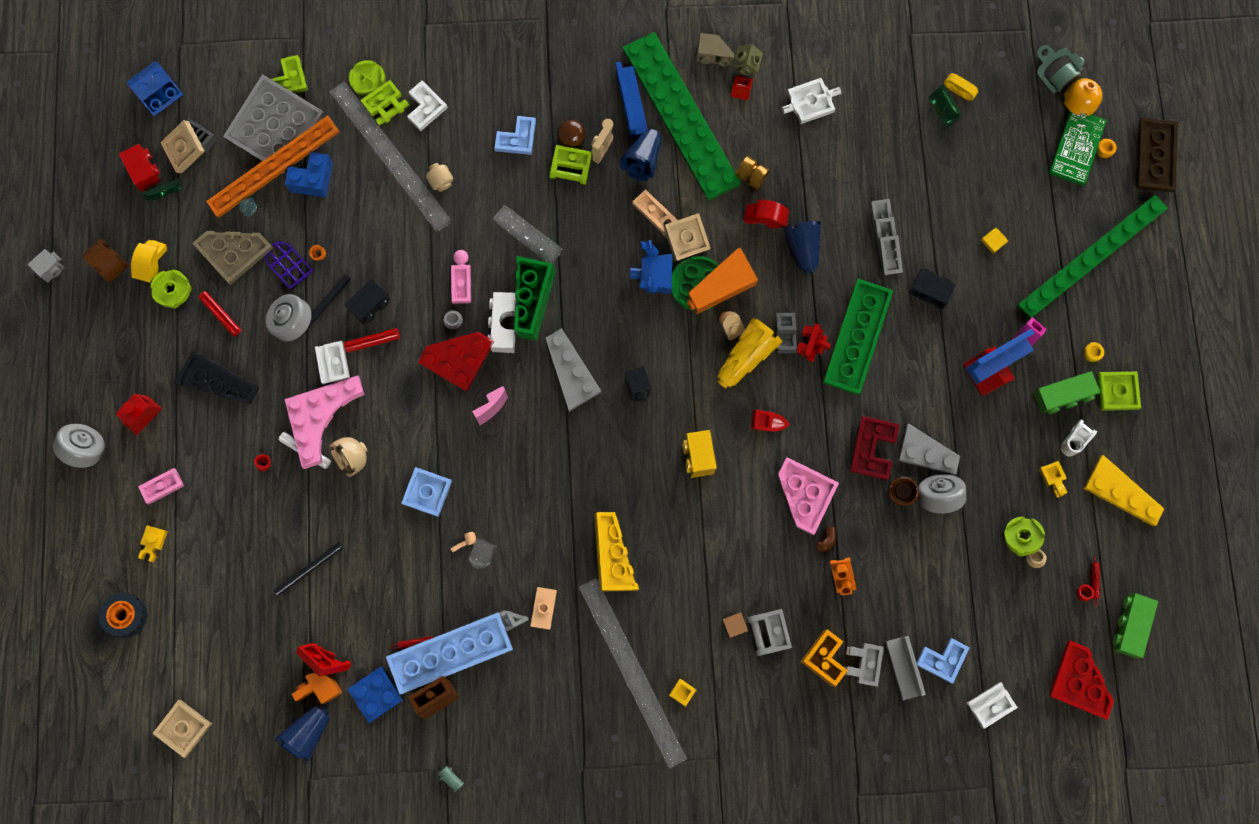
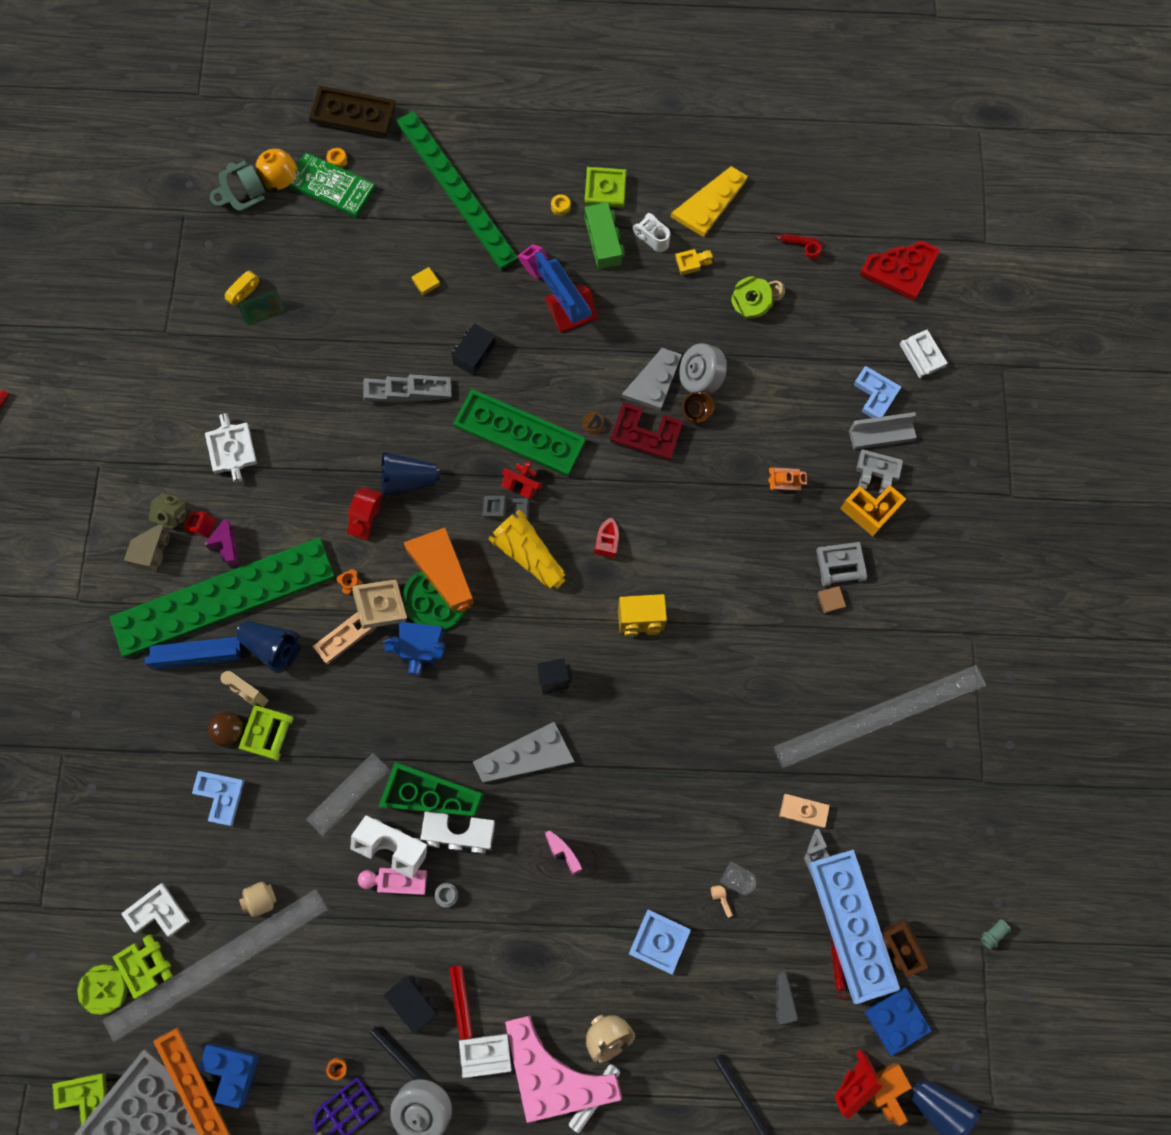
camera: 85 degrees left, 5 degrees down
red plate [418,332,494,391] -> none
yellow wing [594,512,639,591] -> none
yellow tile [669,679,696,707] -> none
tan plate [719,311,745,341] -> none
pearl gold wheel [735,156,770,190] -> none
bright pink plate [778,457,839,535] -> none
reddish brown arm [816,527,836,553] -> none
bright green brick [1113,593,1158,658] -> none
none -> magenta slope [205,519,239,568]
none -> orange plate [337,569,363,594]
none -> white arch [350,816,427,879]
none -> clear orange tile [582,412,604,434]
none -> dark grey slope [776,971,798,1025]

